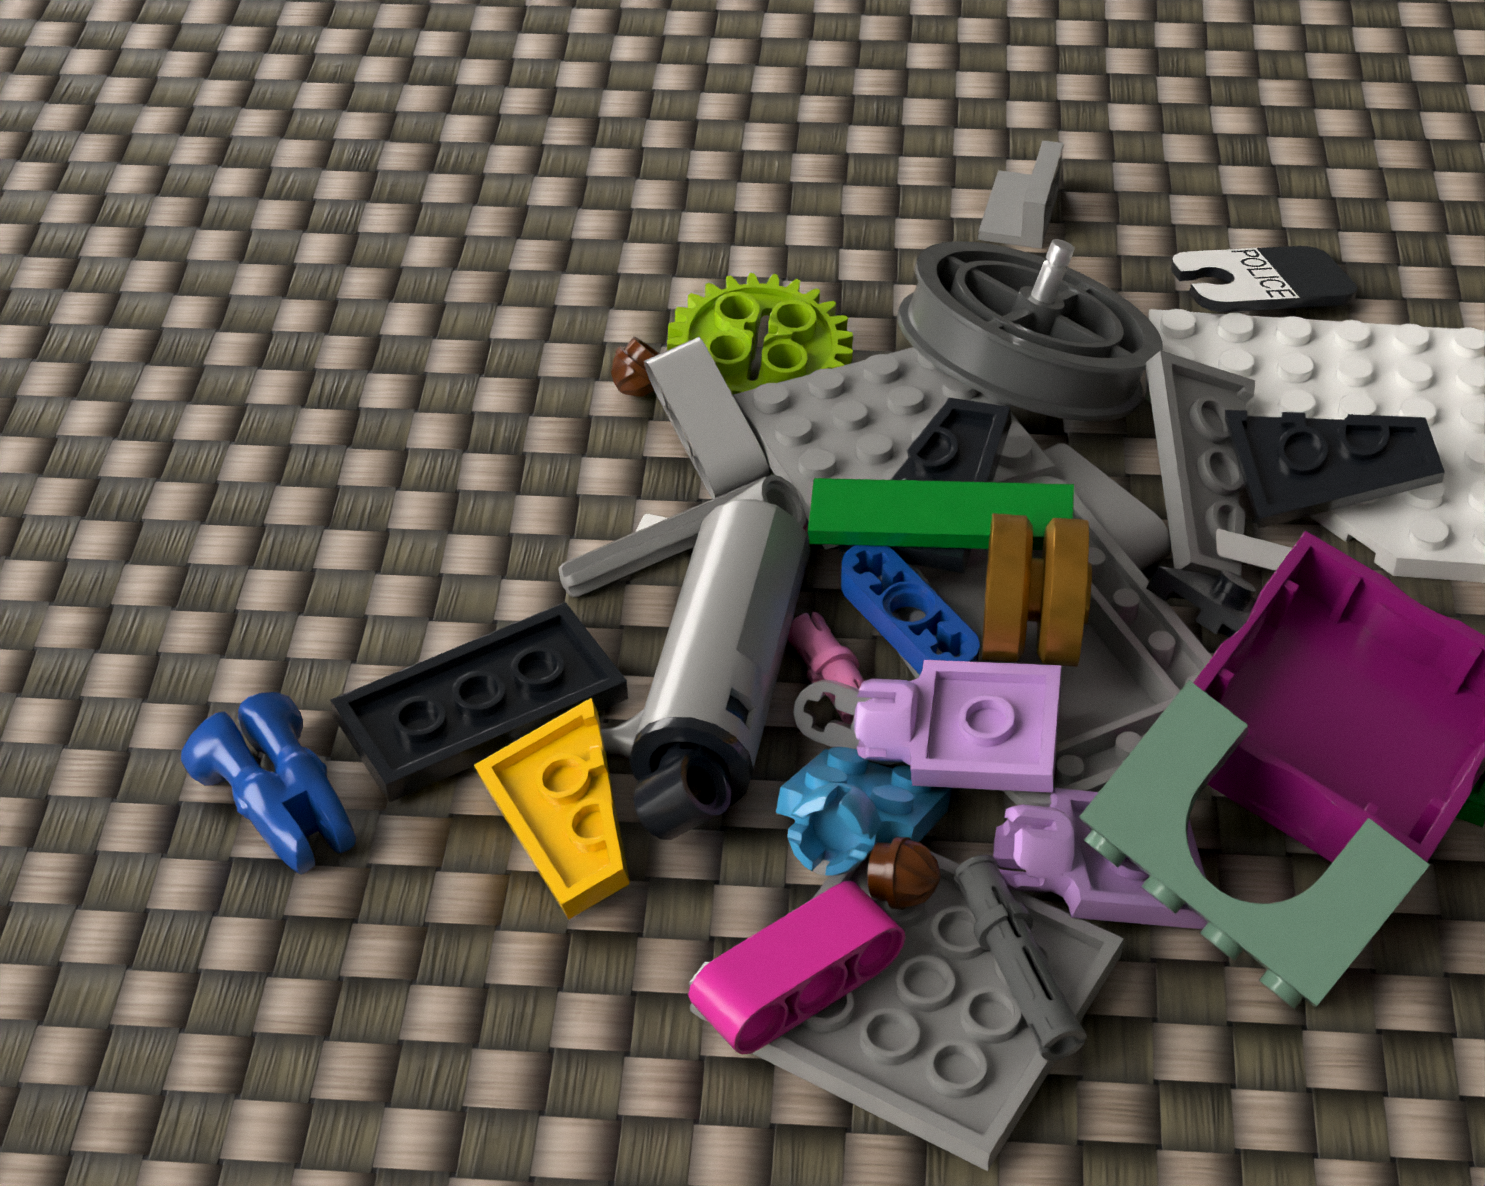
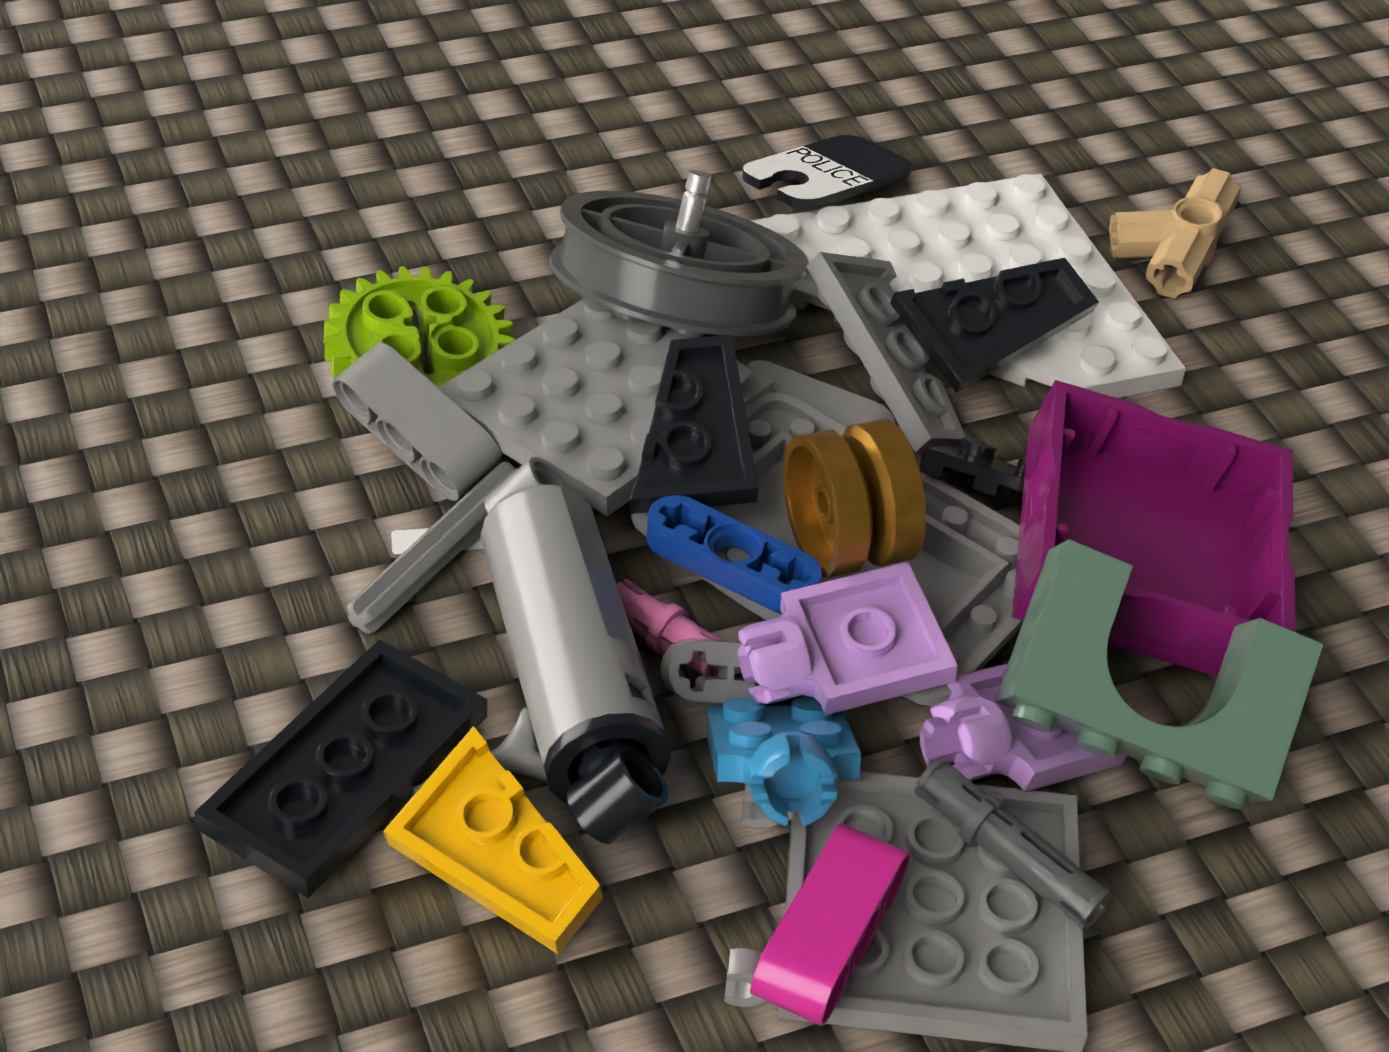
camera: 30 degrees left, 0 degrees up
blue piece [181,692,356,875] -> none
reddish brown plate [611,336,660,397] -> none
green tile [808,478,1074,550] -> none
reddish brown plate [868,836,941,910] -> none
light grey panel [978,140,1064,249] -> none
white sticker [1216,529,1292,571] -> none

